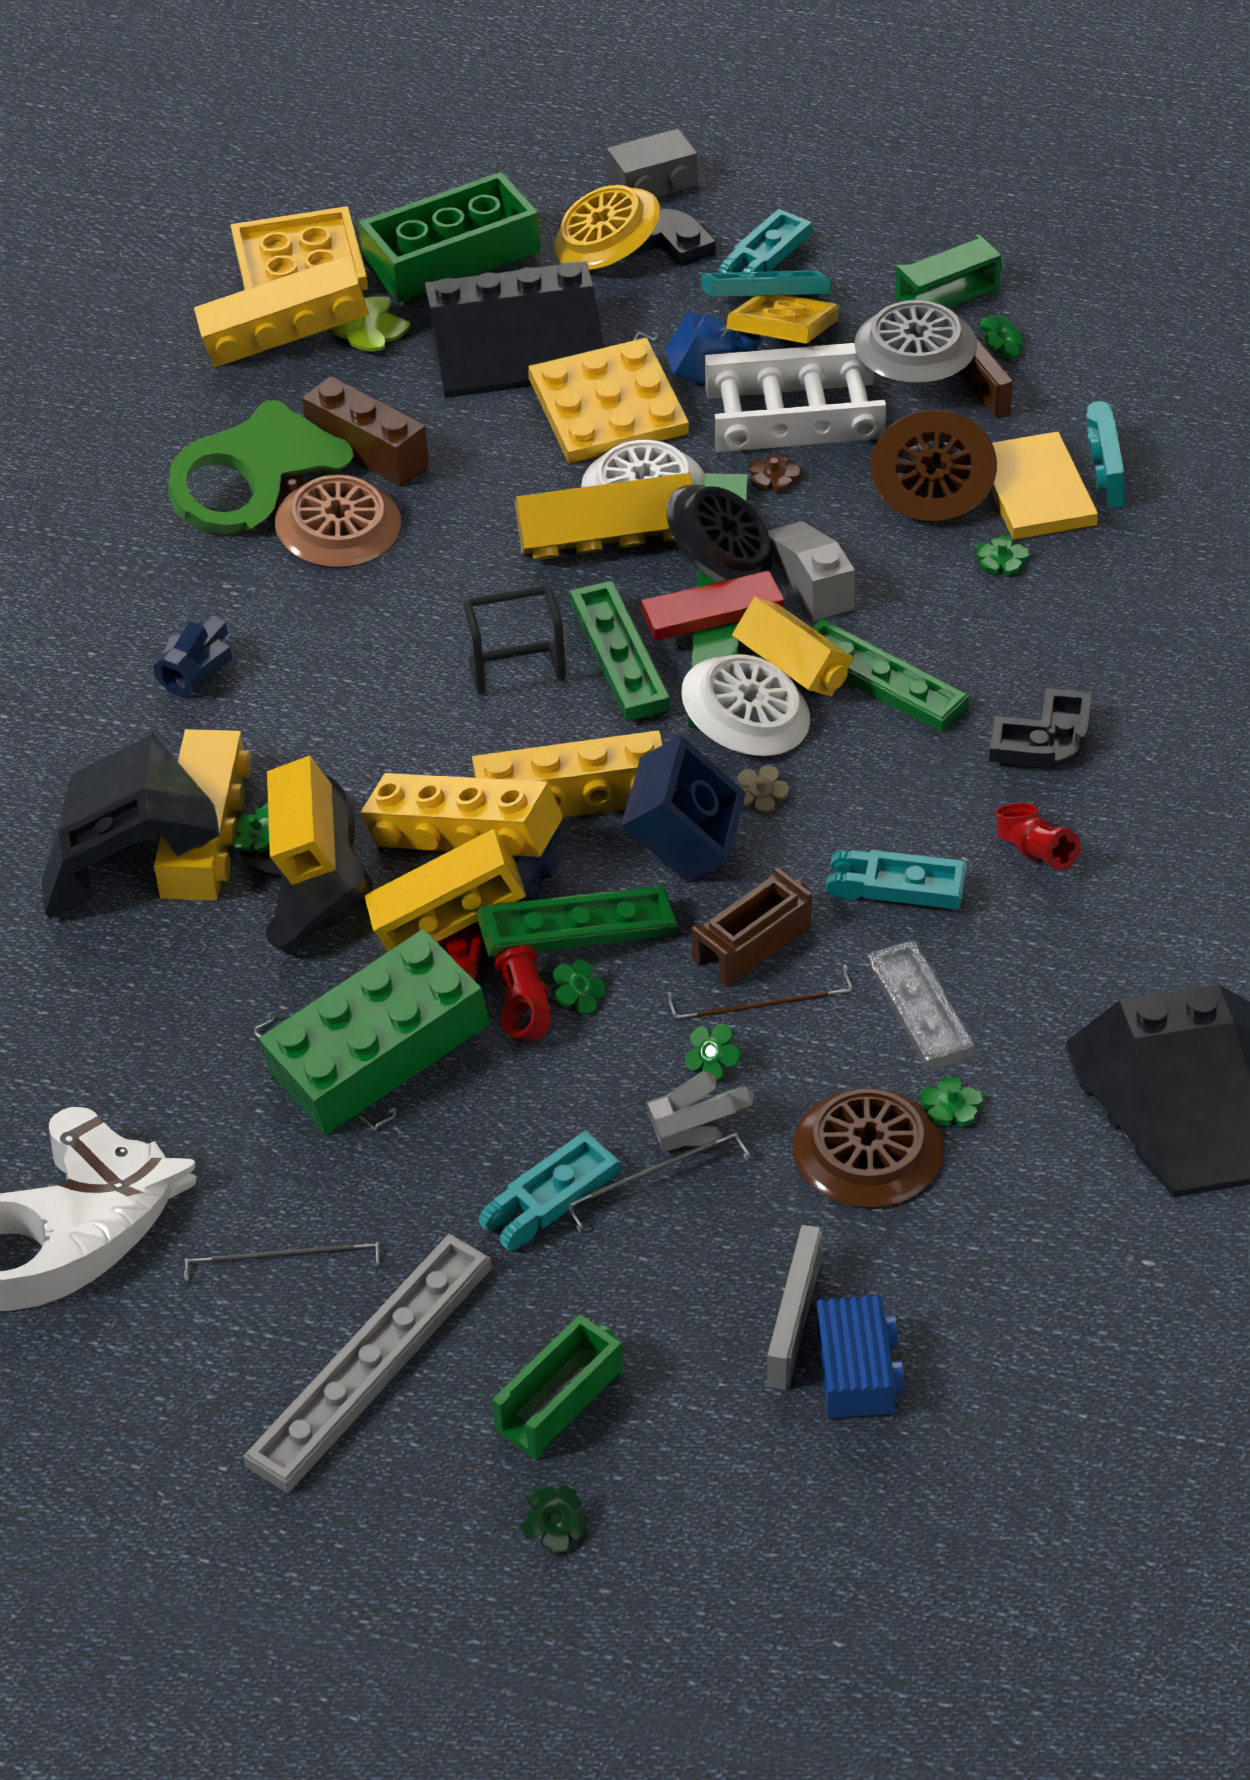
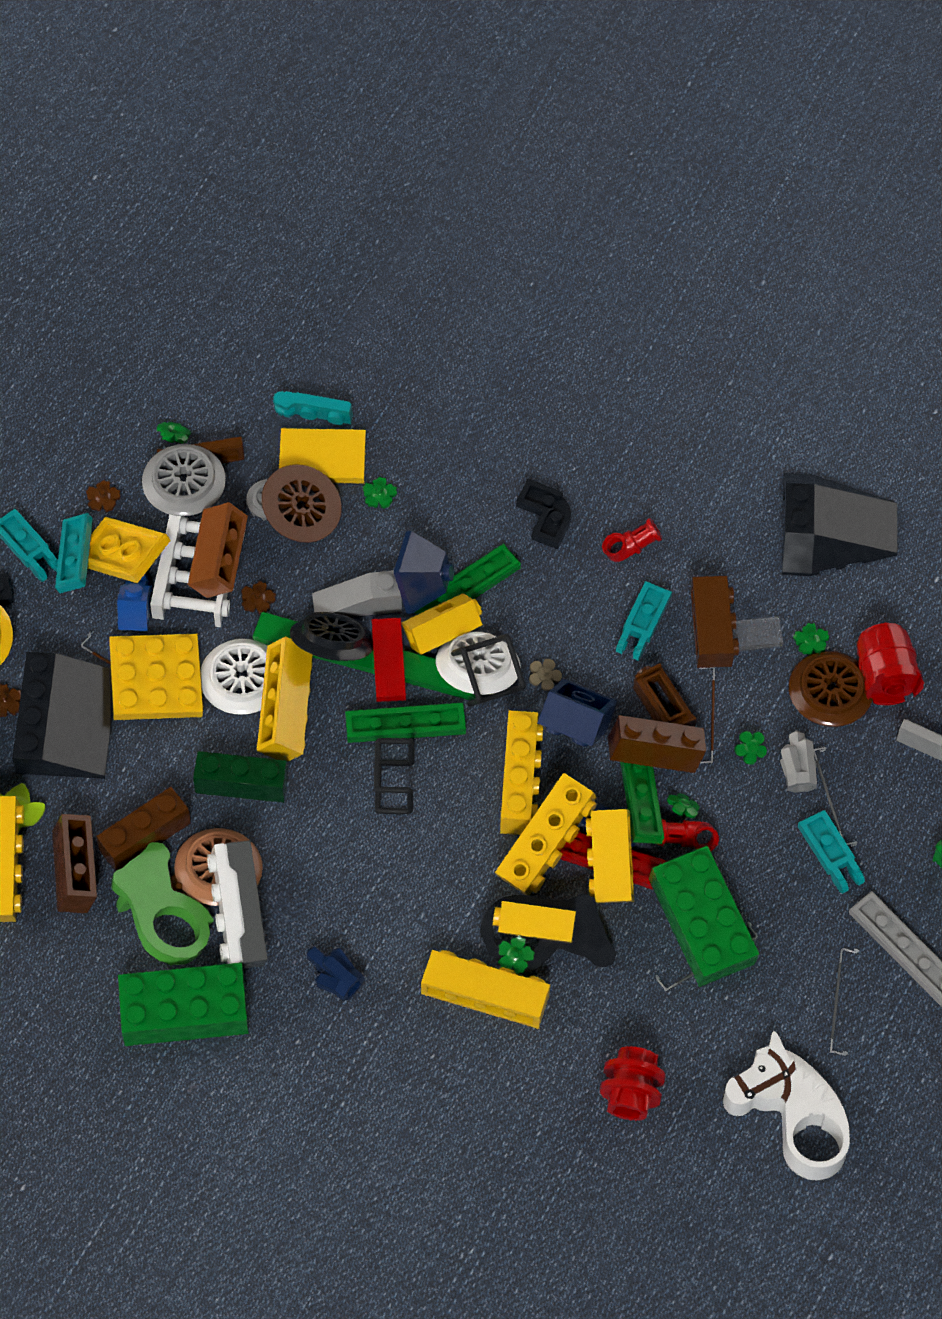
camera: 80 degrees left, 15 degrees up
black wedge [41,734,220,919] -> none
green window [895,234,1003,308] -> none
none -> reddish brown brick [52,814,97,913]
none -> reddish brown plant [86,480,121,512]
none -> green brick [118,963,249,1046]
none -> dark orange brick [188,502,248,598]
none -> dark green brick [193,751,288,803]
none -> piece [207,840,268,969]
none -> dark blue slope [393,531,454,614]
none -> black piece [451,633,526,707]
none -> red piece [599,1046,666,1121]
none -> reddish brown brick [608,715,706,773]
none -> reddish brown brick [690,576,739,668]
none -> red piece [856,623,924,706]

